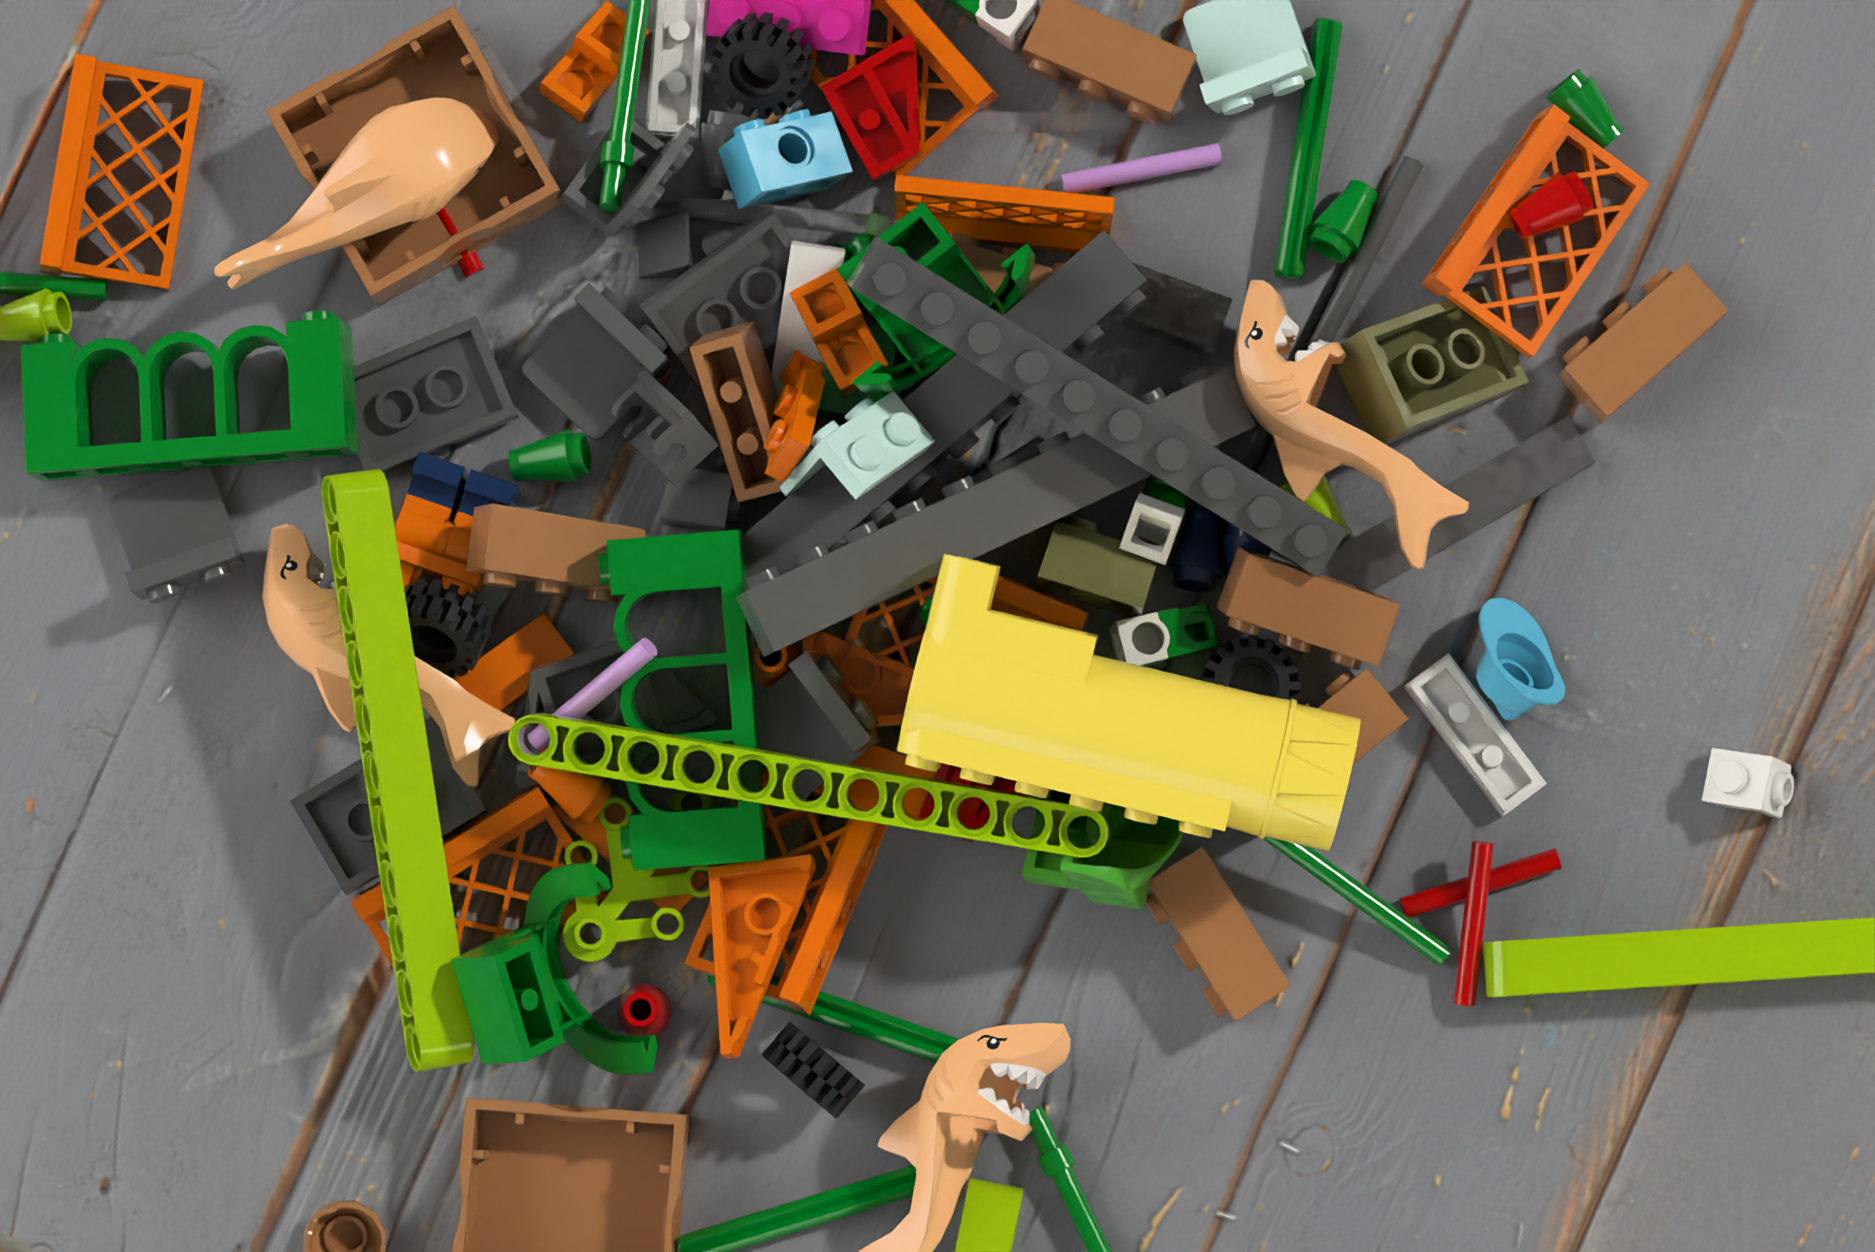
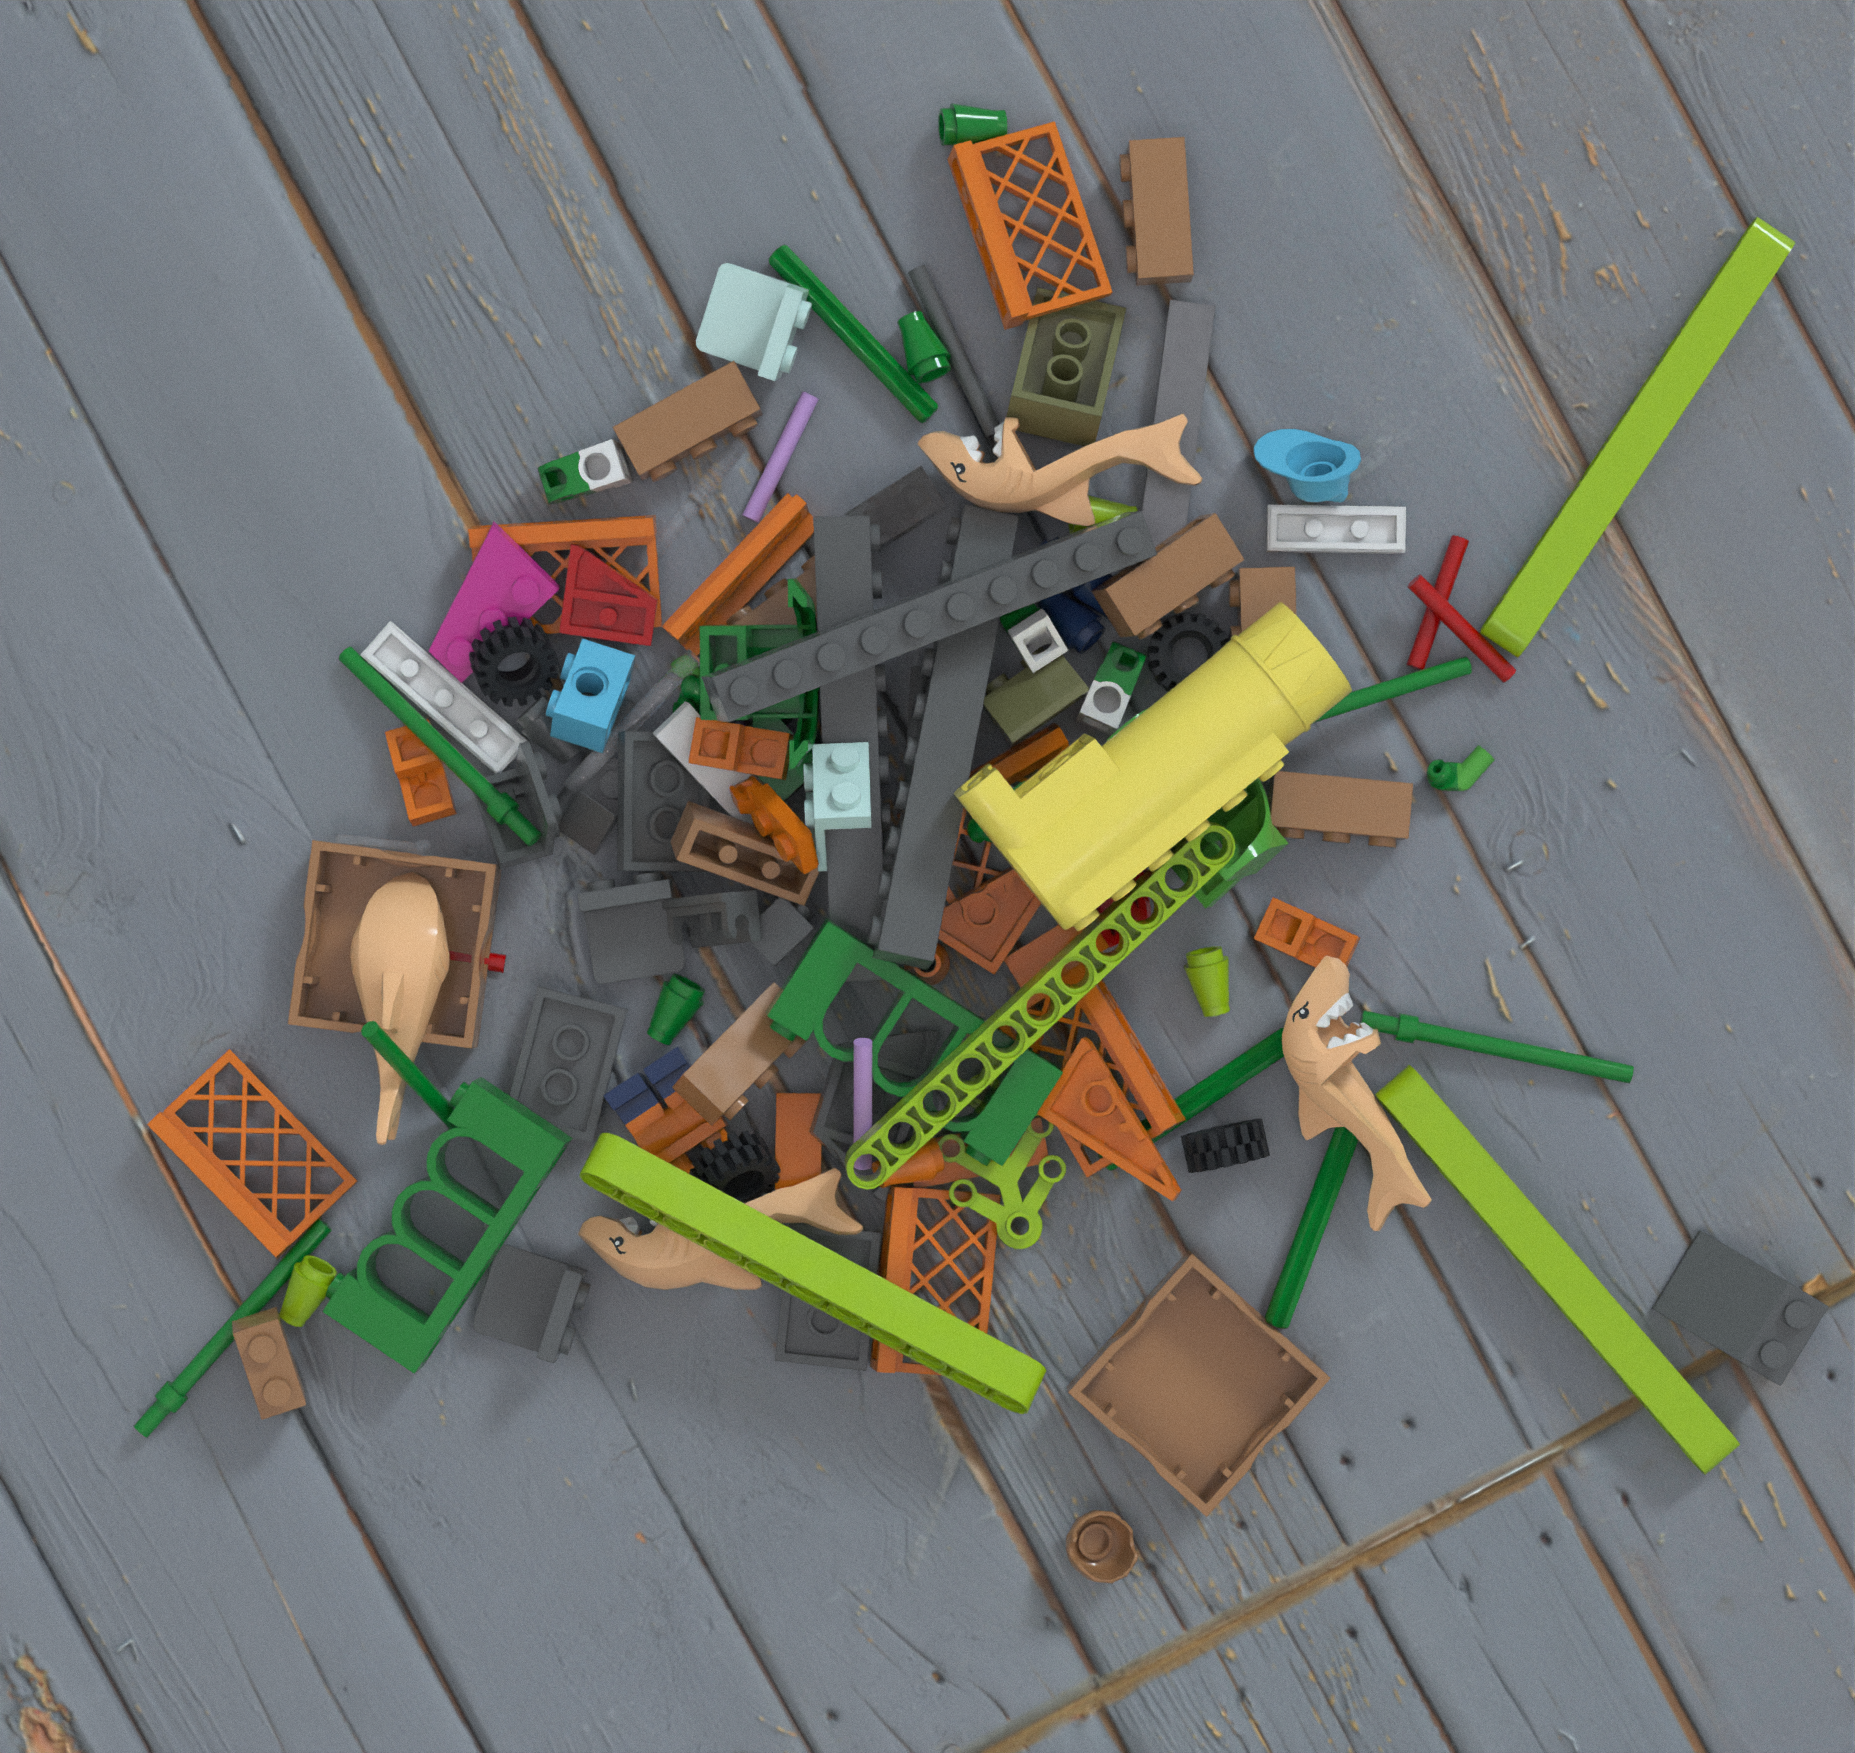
camera: 50 degrees left, 5 degrees up
green piece [451,862,658,1074] -> none
red cone [617,984,672,1036] -> none
dark grey bracket [756,651,883,798] -> none
red cone [1508,171,1593,240] -> none
white bracket [1702,748,1794,818] -> none
none -> green bar [361,1021,455,1129]
none -> lime cone [1183,946,1230,1017]
none -> orange slope [1253,897,1360,968]
none -> arm [1426,745,1495,791]

